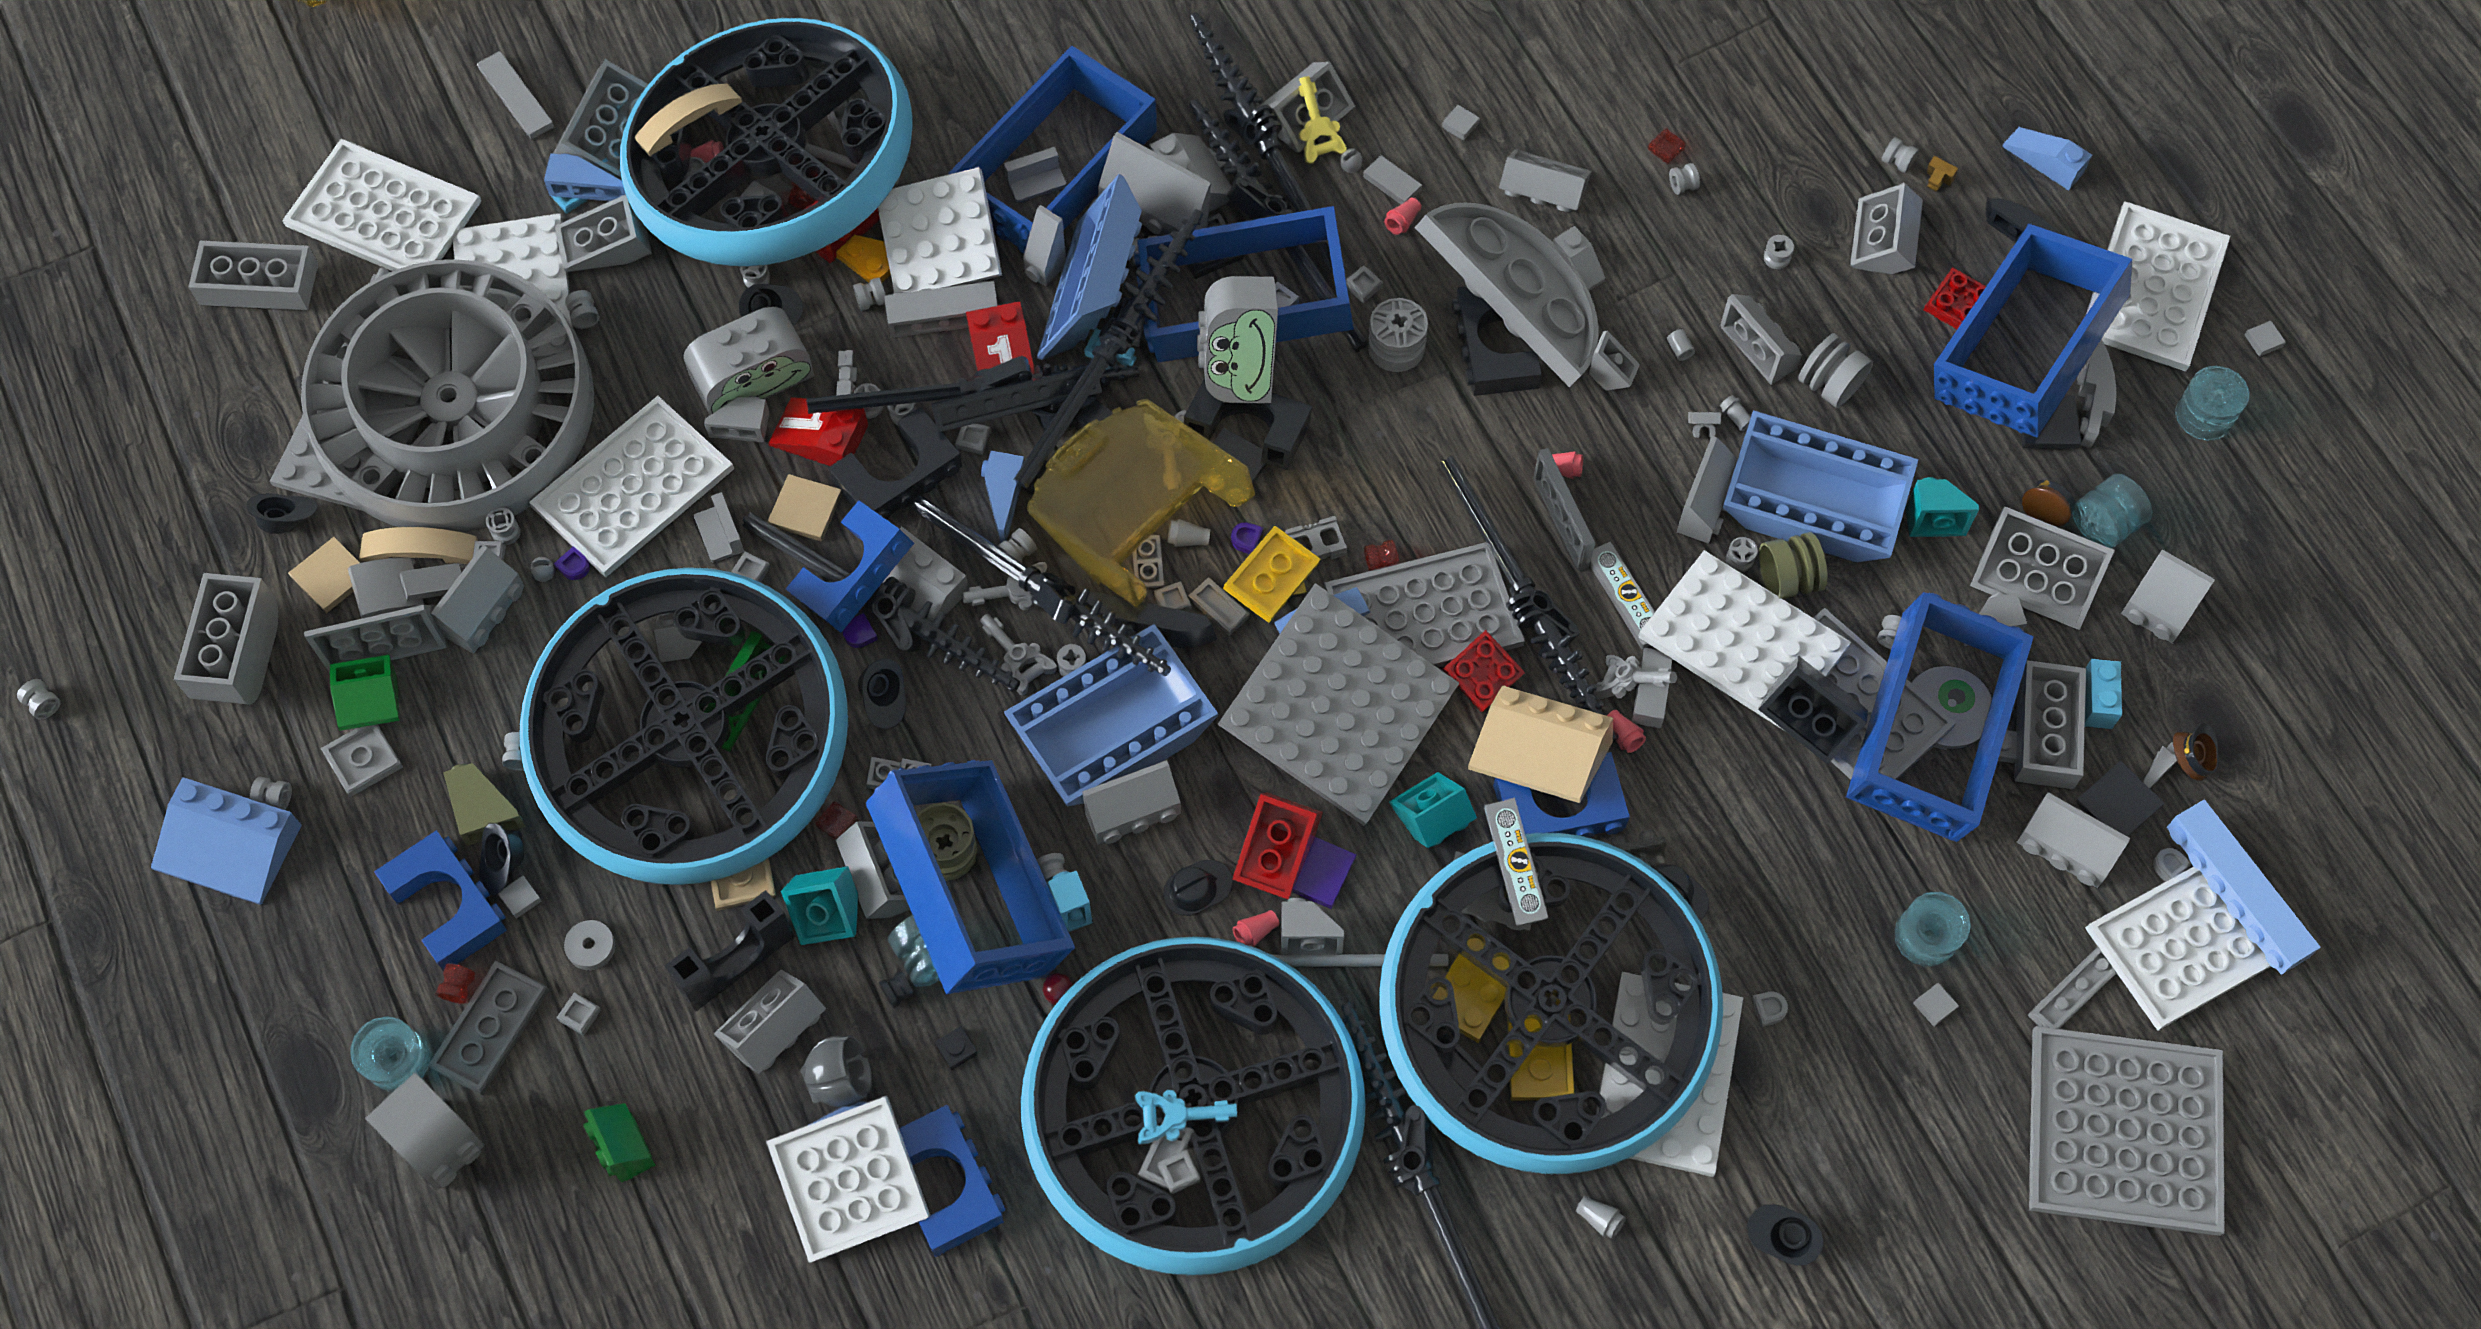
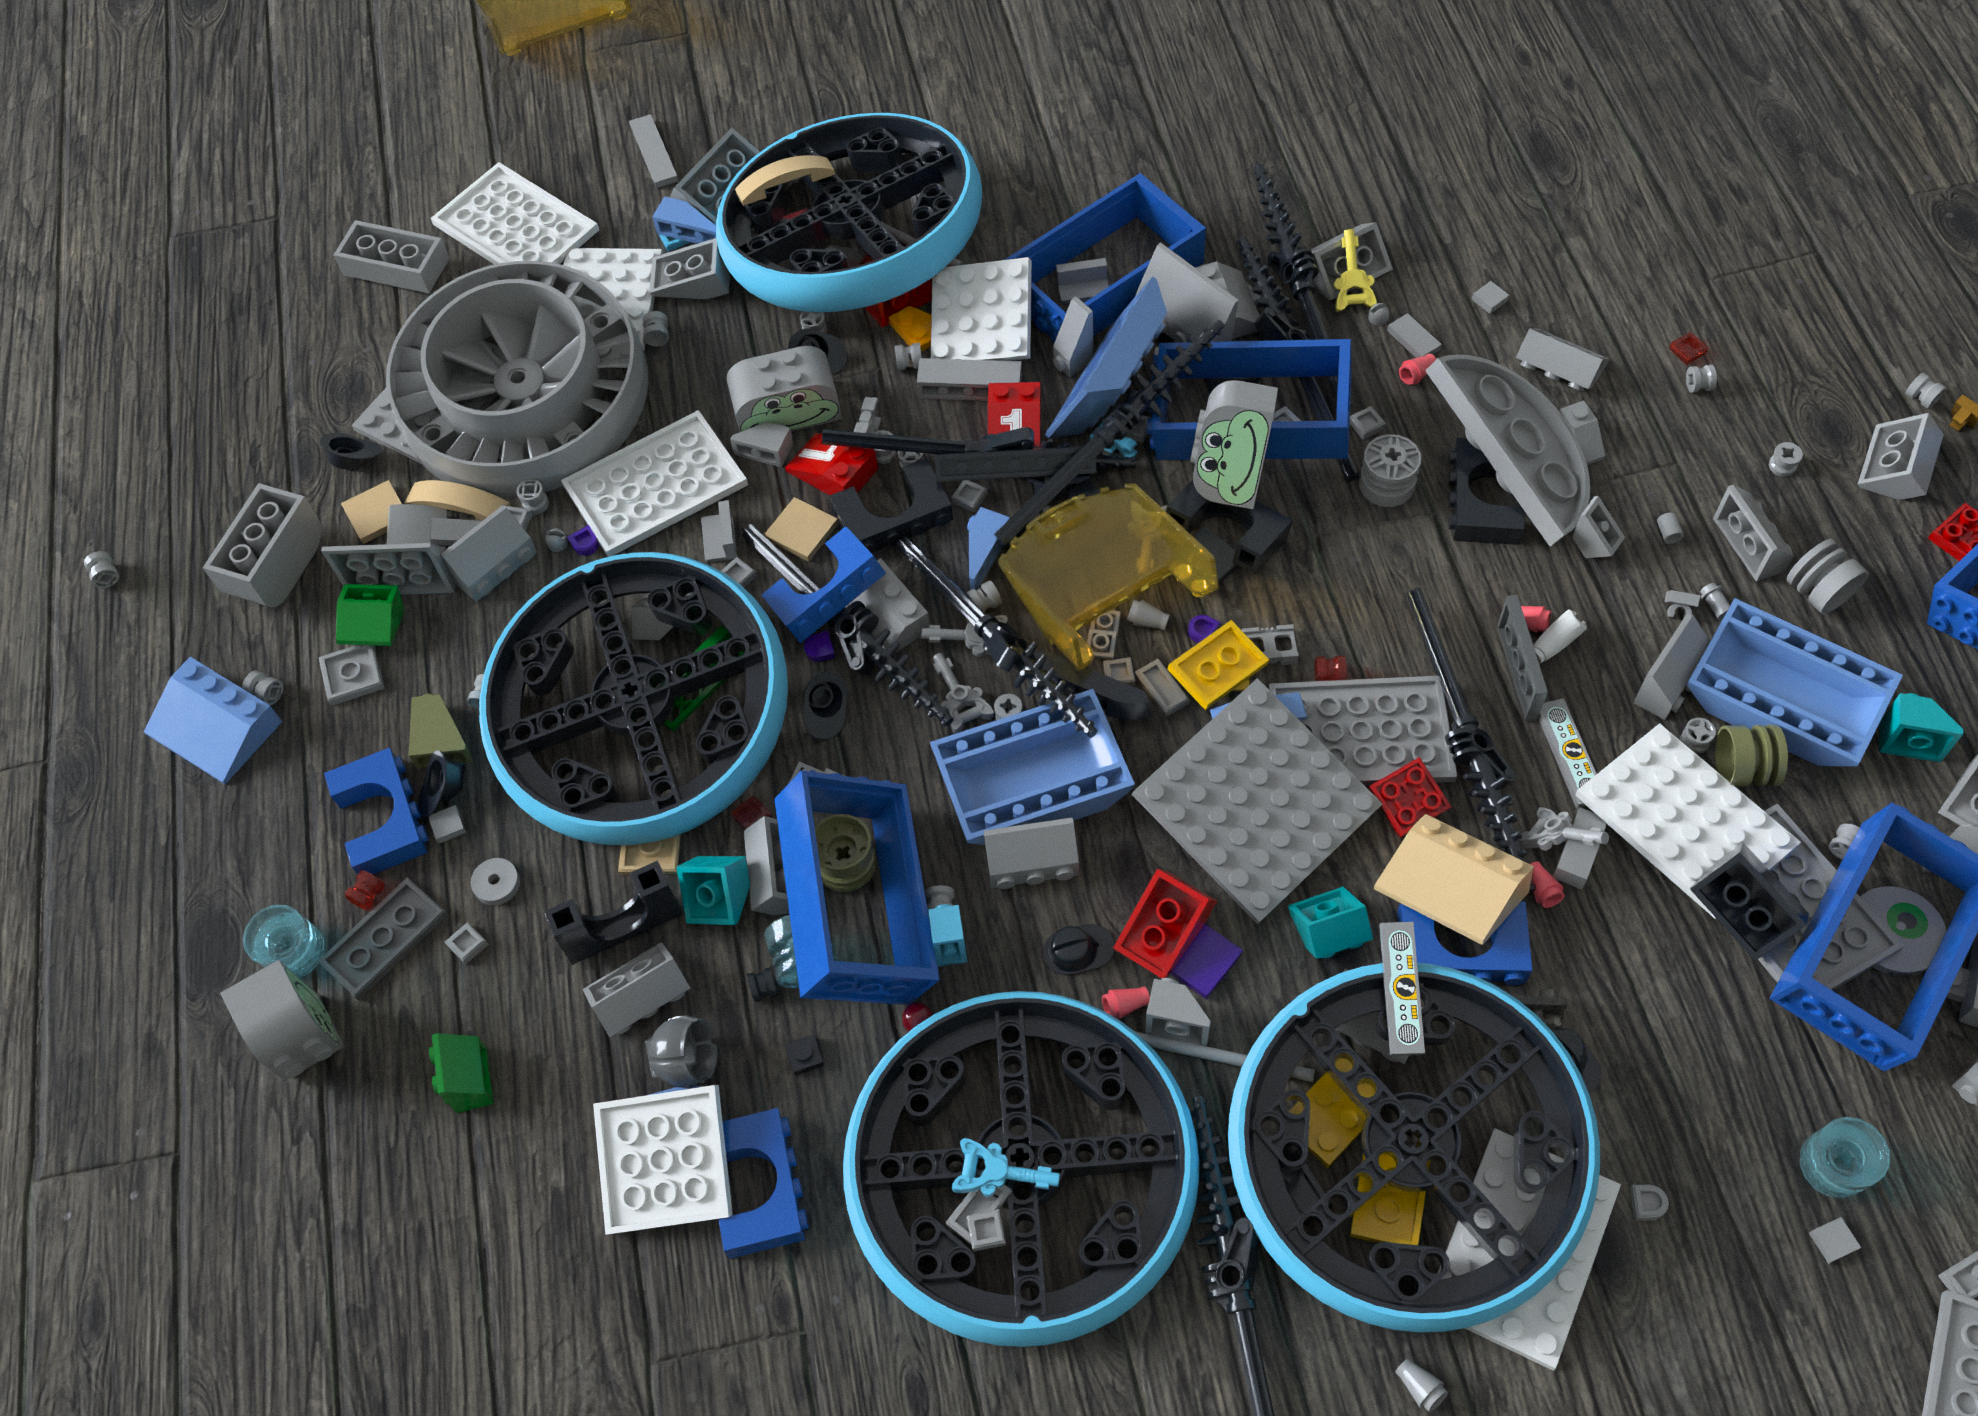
camera: 20 degrees right, 5 degrees down
none -> white piece [1533,609,1587,664]

